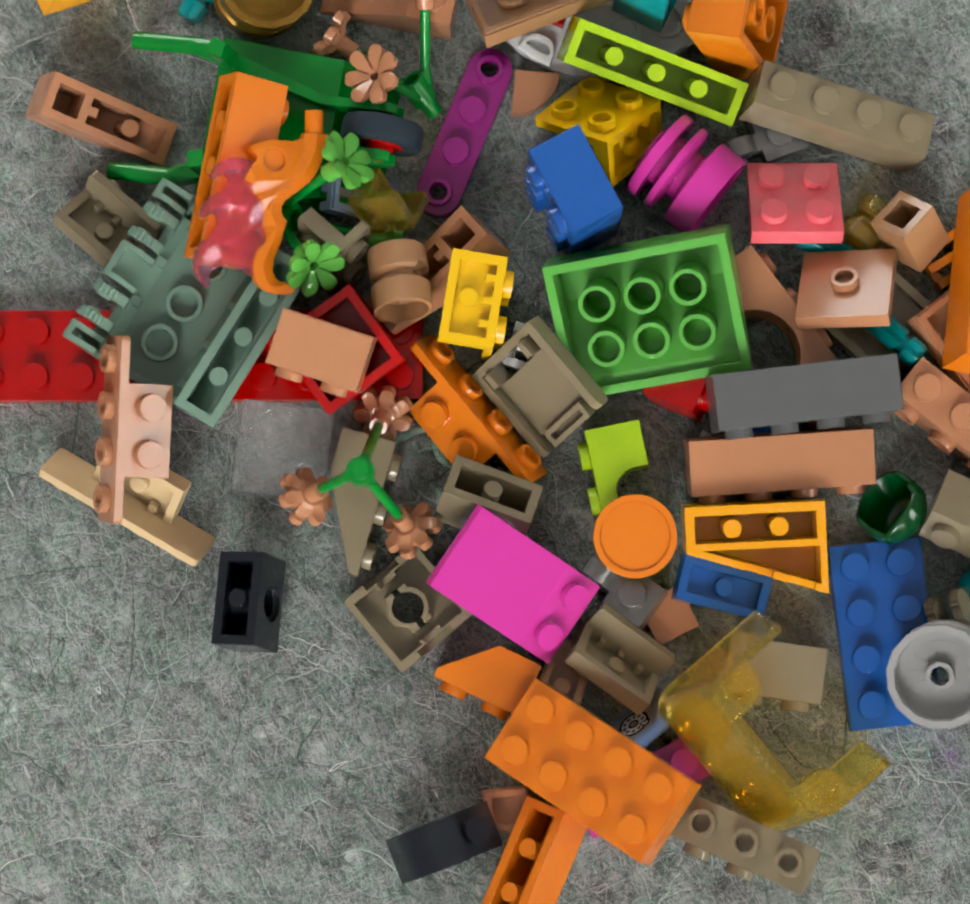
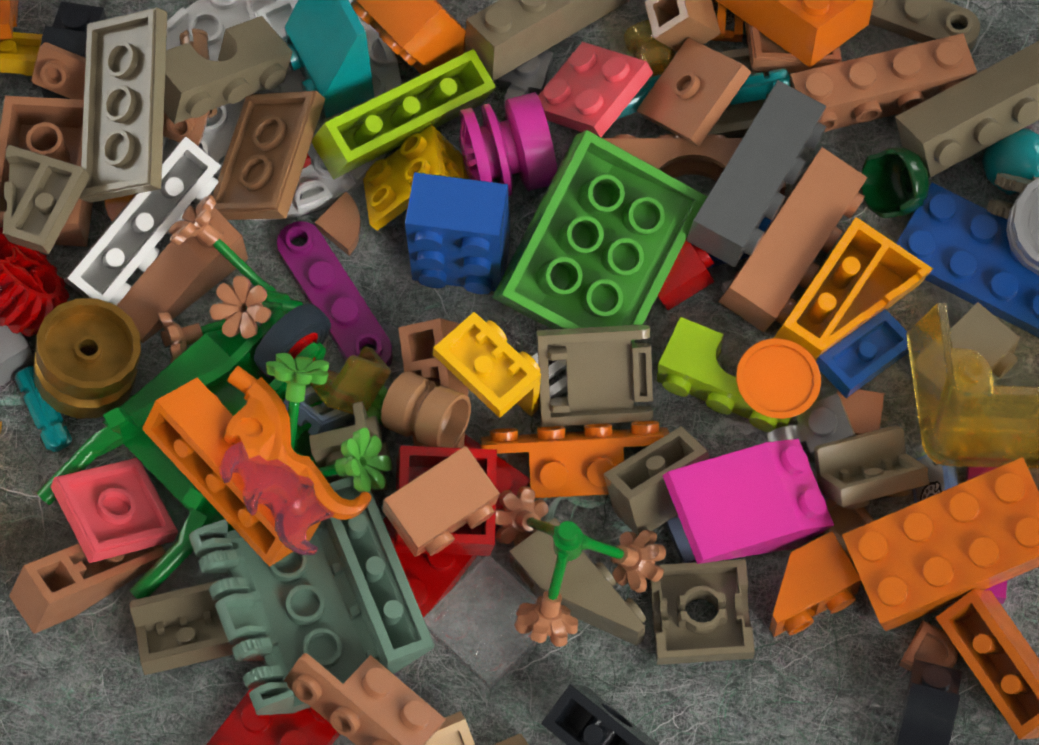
camera: 55 degrees left, 15 degrees down
none -> coral plate [50,457,178,563]

